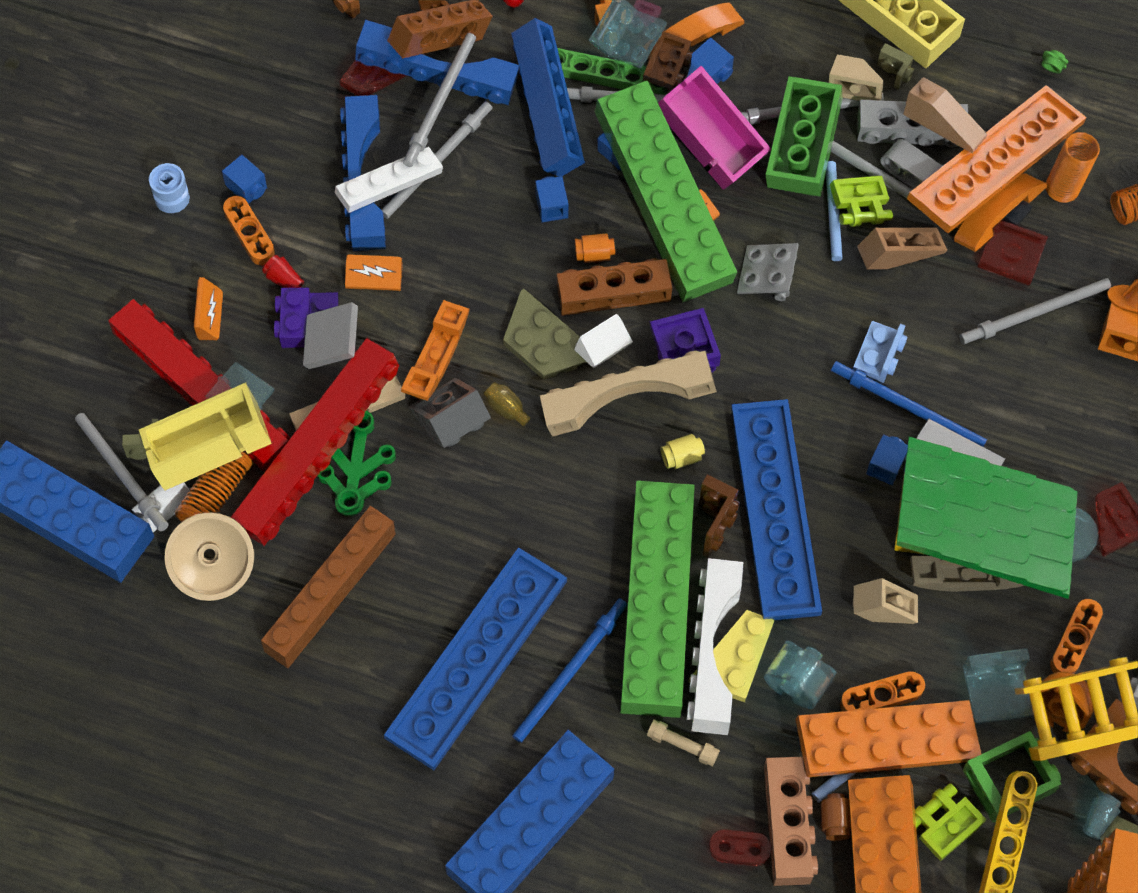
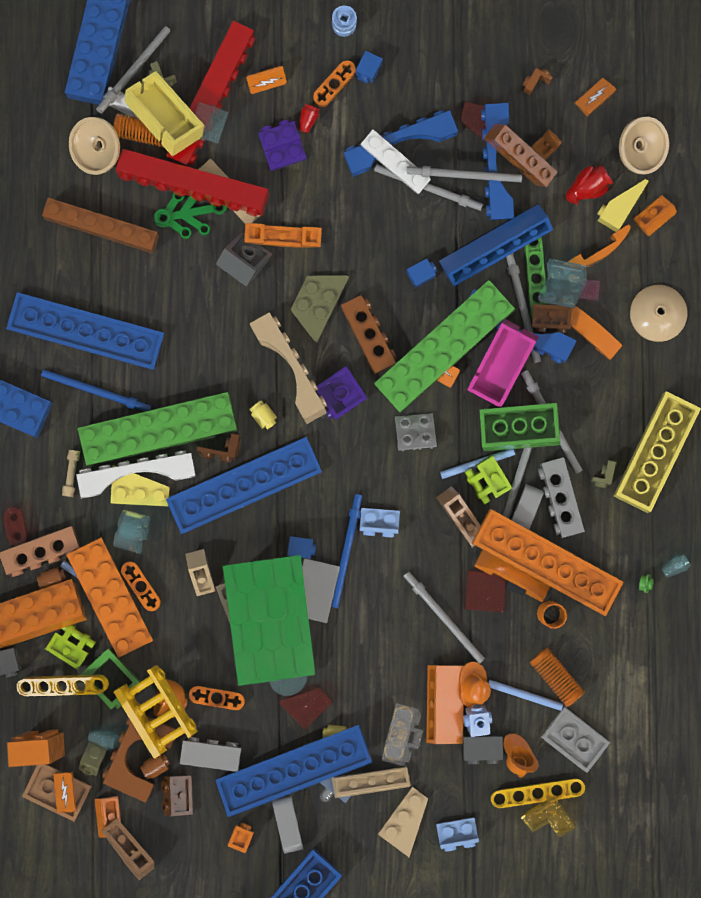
camera: 70 degrees right, 20 degrees up
light grey tile [303,302,358,369] -> none
orange slope [345,255,403,291] -> none
clear yellow plant [484,382,531,427] -> none
white slope [574,314,633,368] -> none
orange brick [575,233,615,263] -> none
tan slope [829,54,883,101] -> none
medium nougat slope [903,77,987,153] -> none
clear light blue bracket [963,648,1034,724] -> none
none -> clear light blue cone [661,553,691,578]

